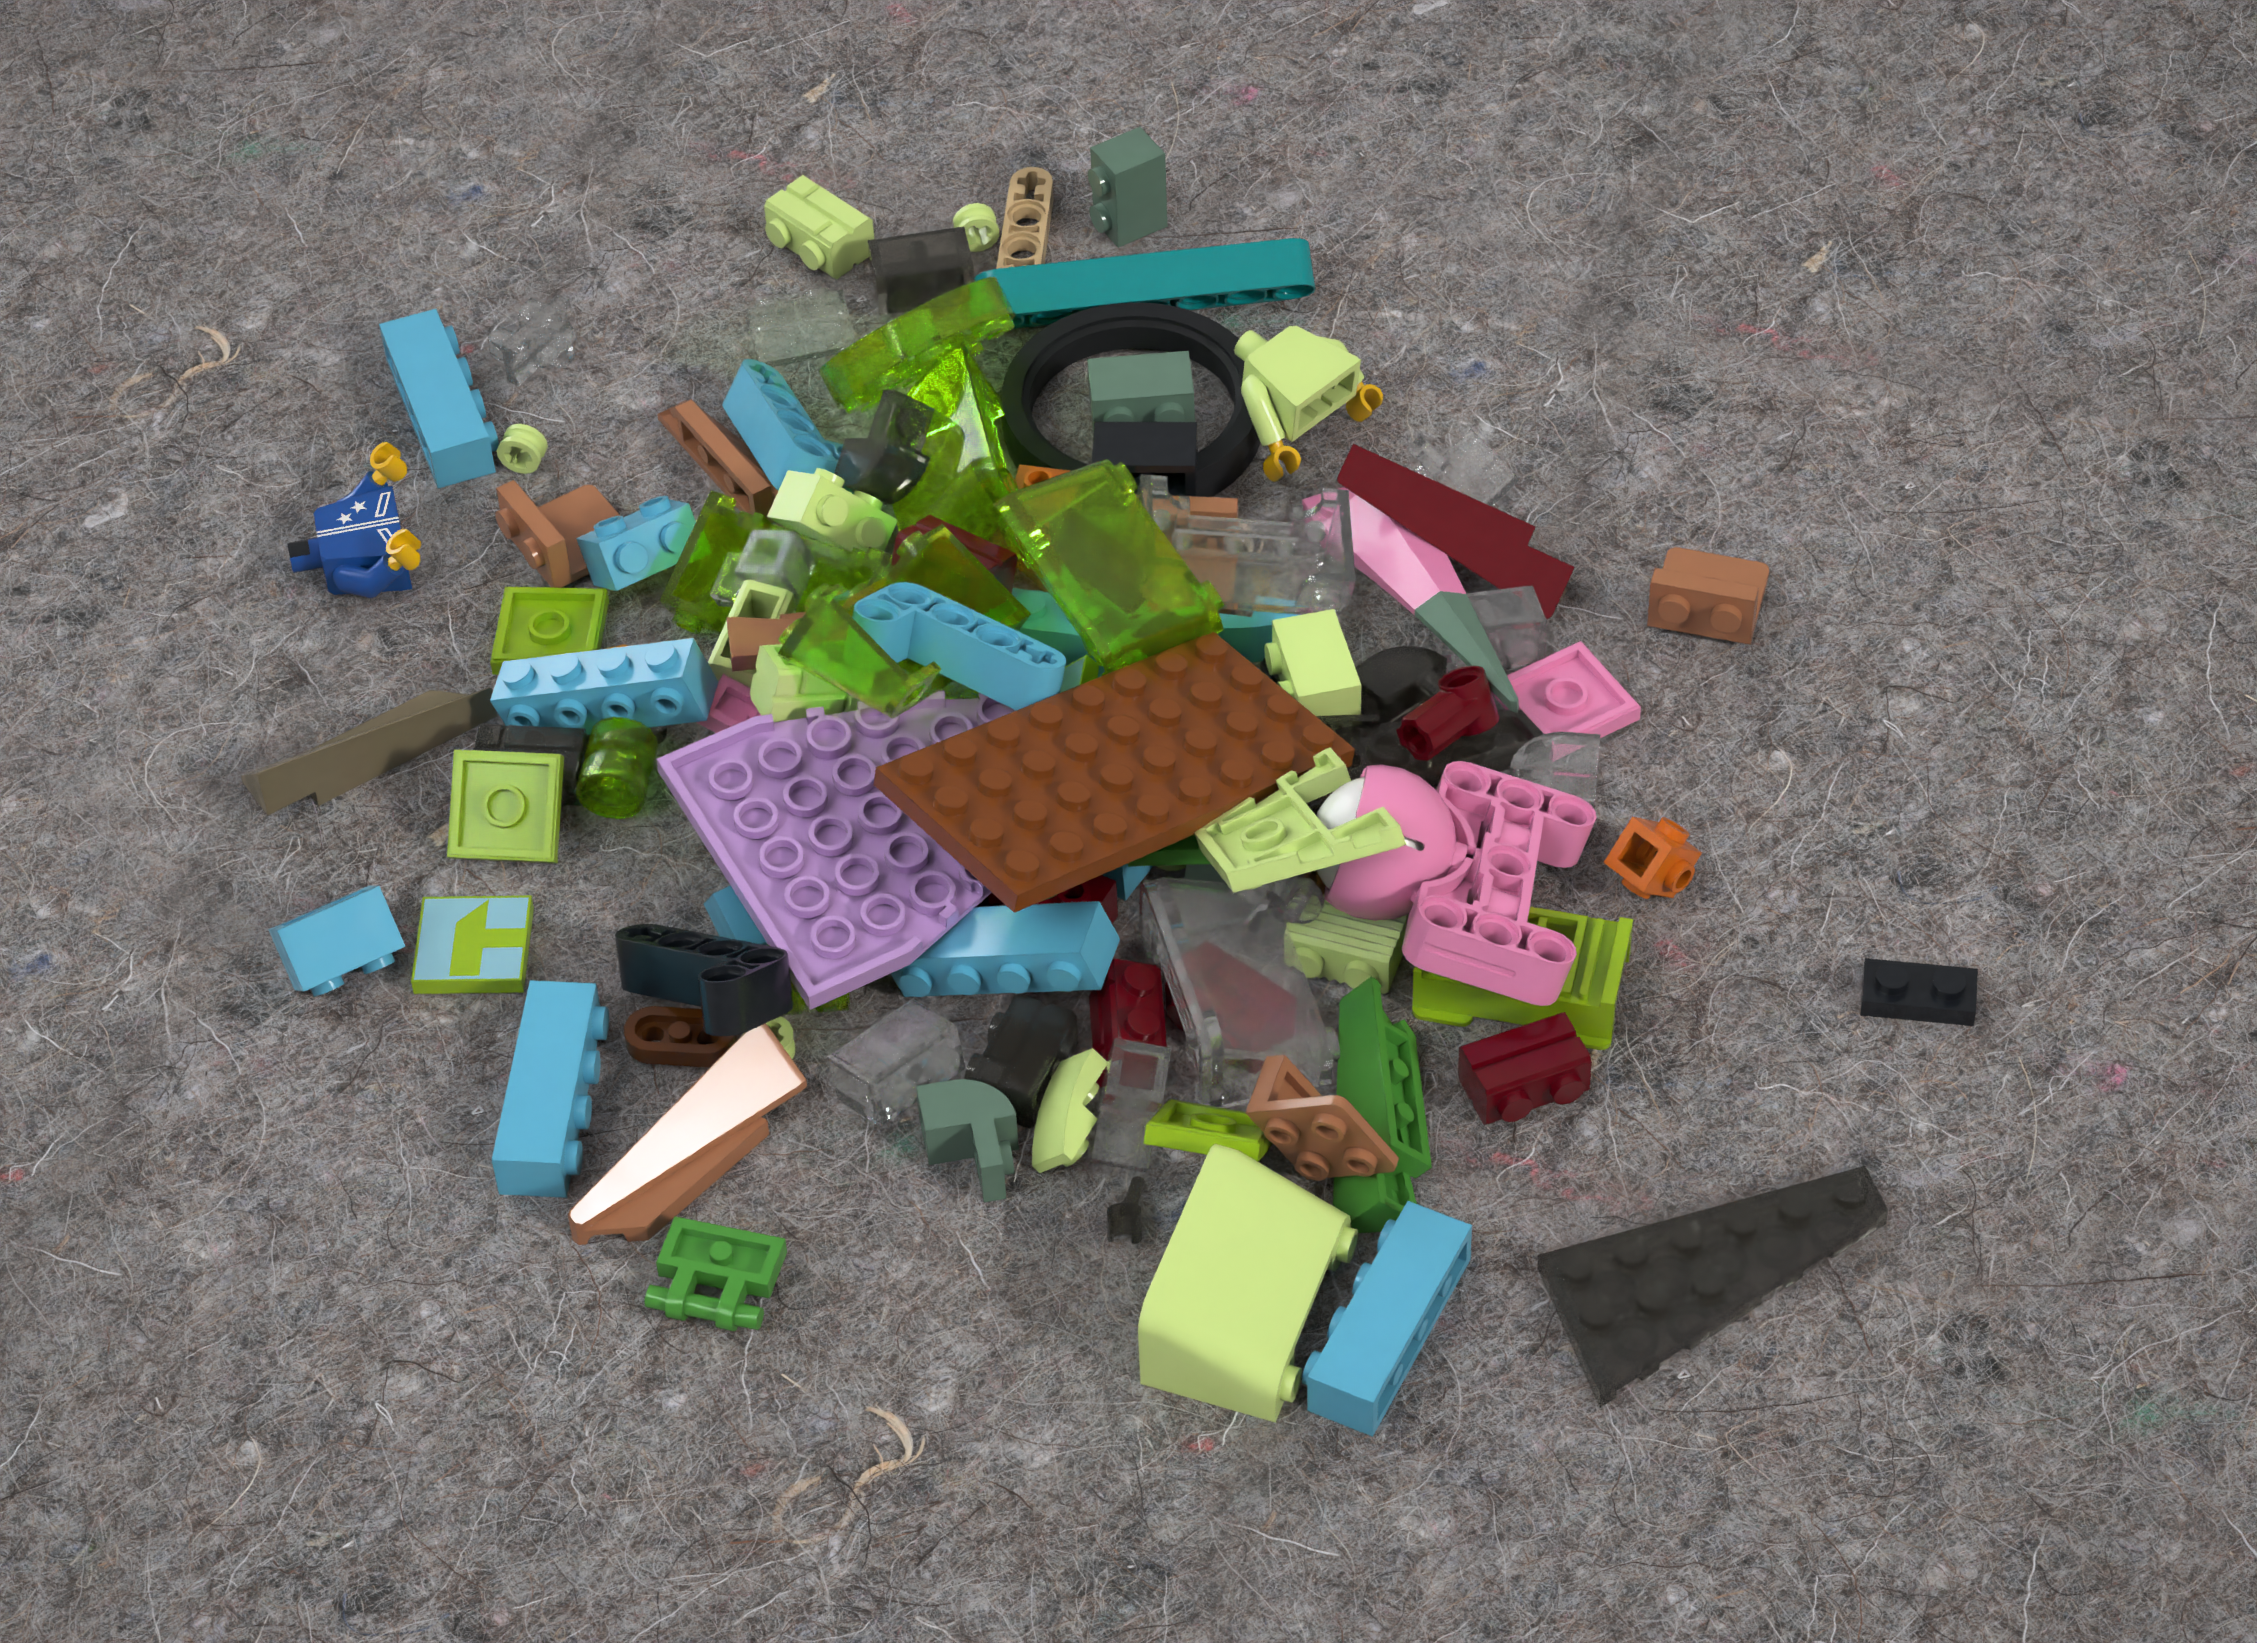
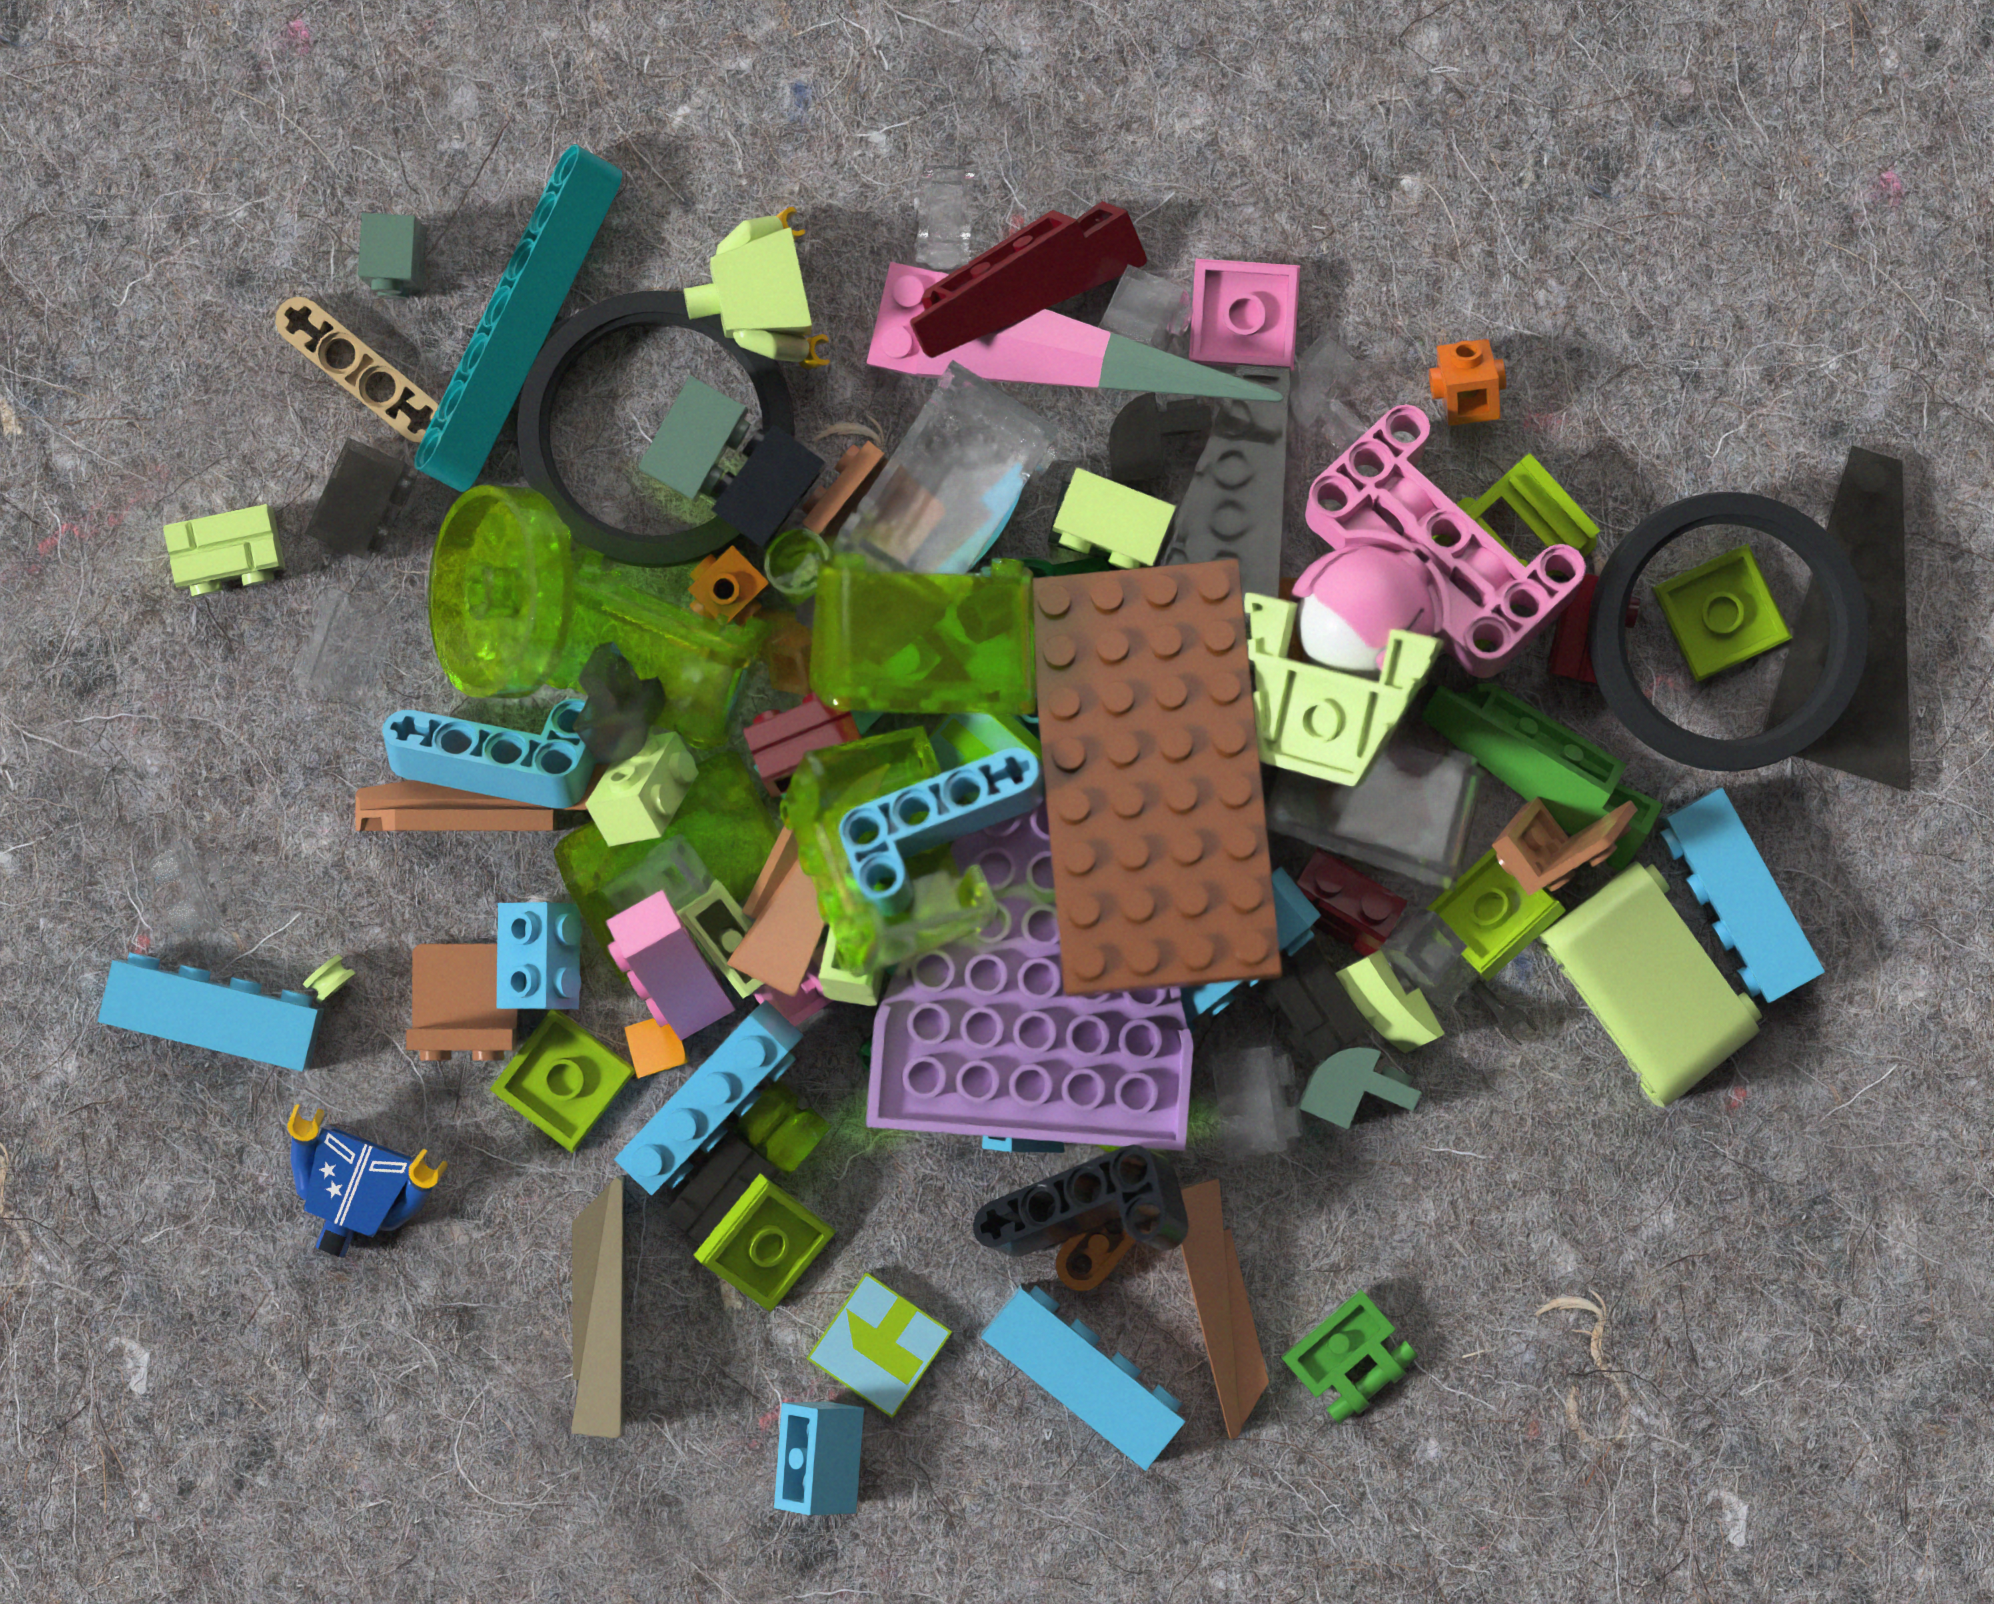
camera: 60 degrees left, 40 degrees up
yellowish green bush [953,203,1000,252] -> none
dark red piece [1396,666,1500,761] -> none
nougat bracket [1647,547,1769,645] -> none
black plate [1860,958,1978,1026] -> none
none -> bright pink brick [606,890,735,1041]
none -> black tyre [1588,492,1869,772]
none -> lime tile [1651,543,1792,682]

